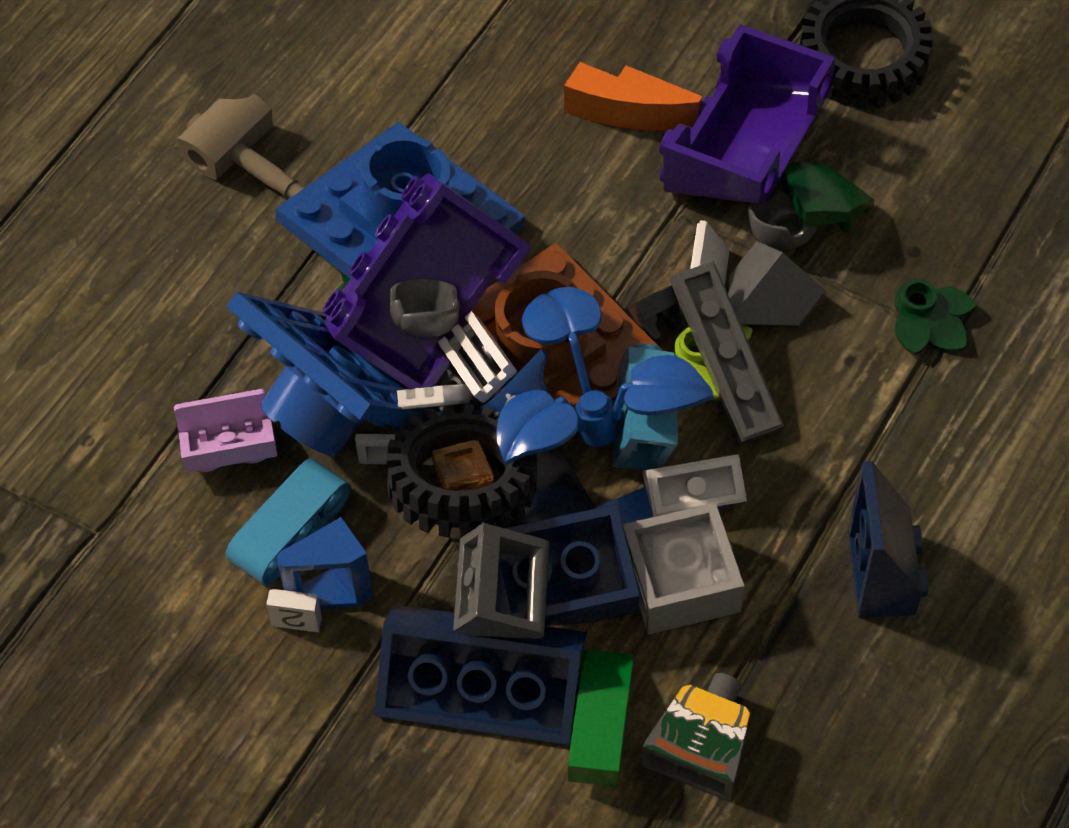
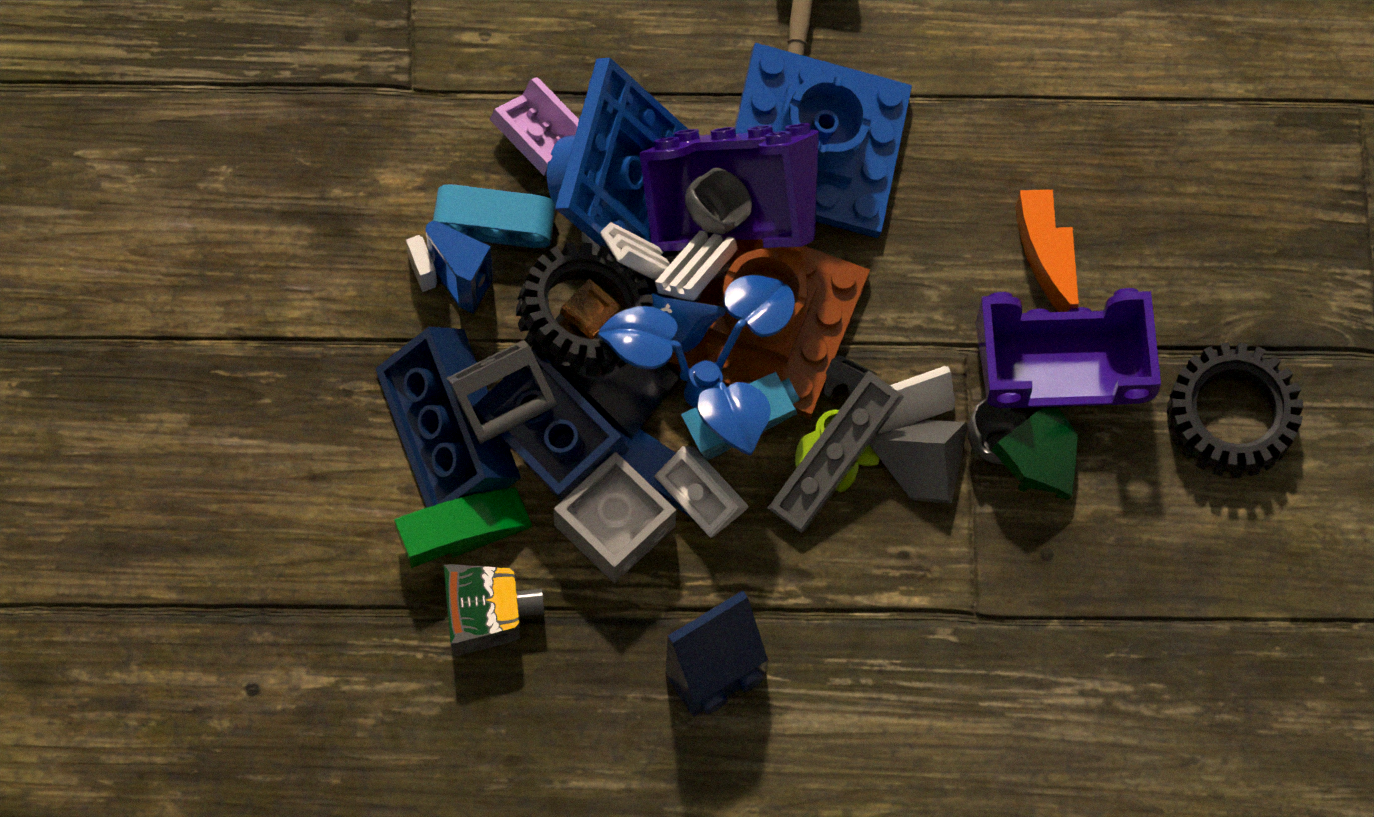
camera: 55 degrees right, 10 degrees up
dark green plate [894,279,976,355] -> none

